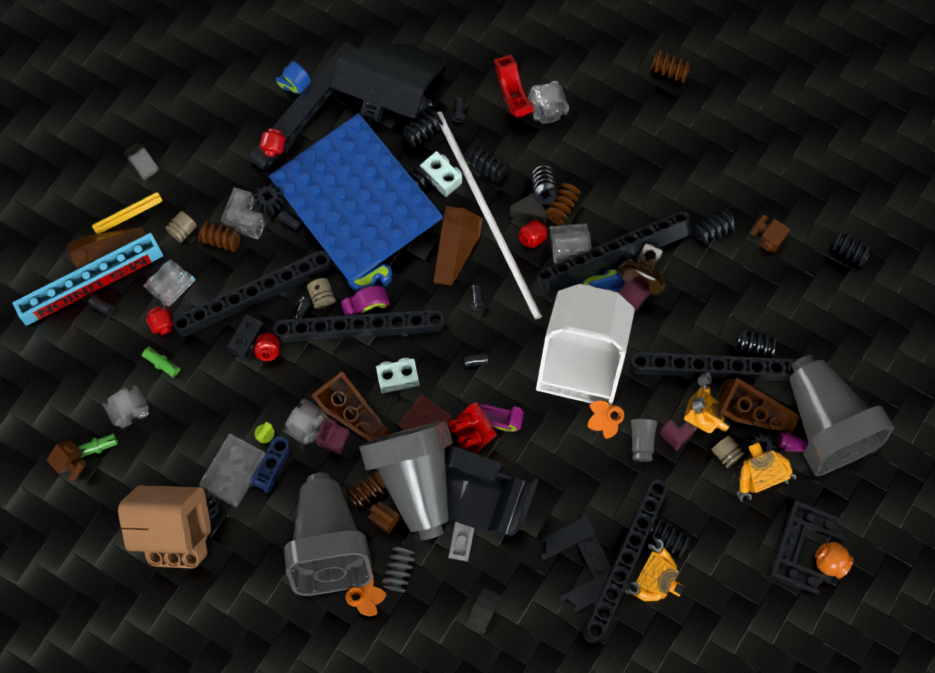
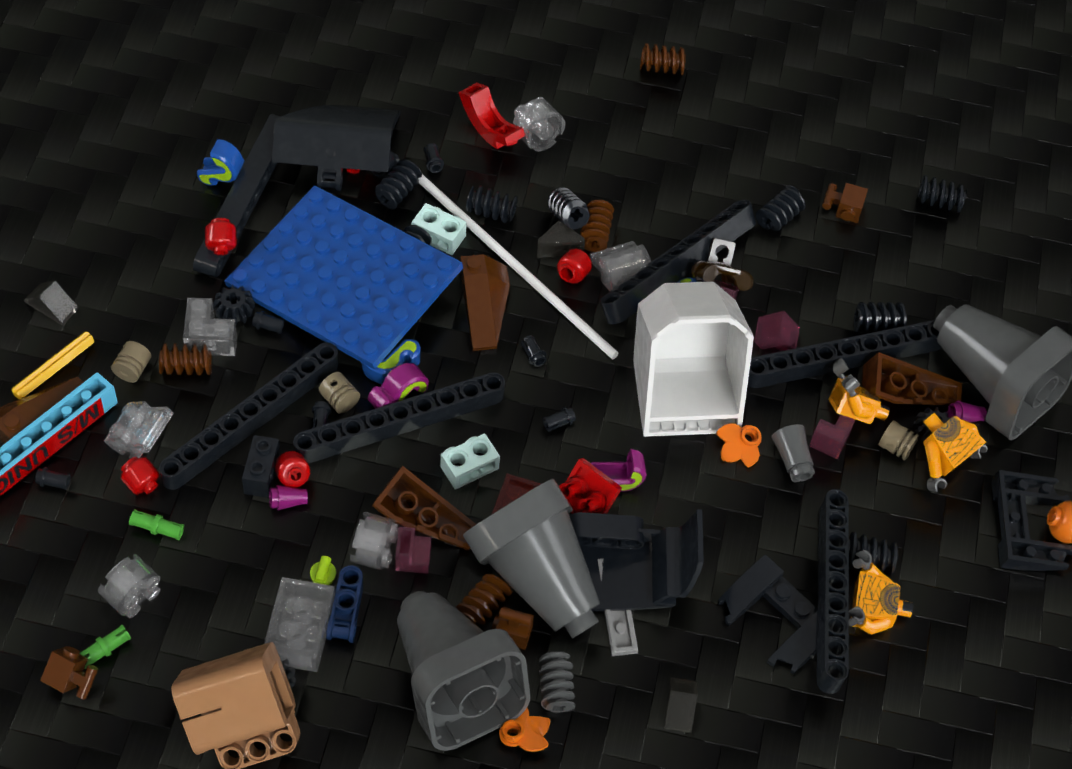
camera: 25 degrees left, 15 degrees down
none -> magenta cone [269,485,308,511]
none -> clear pink piece [754,311,800,352]

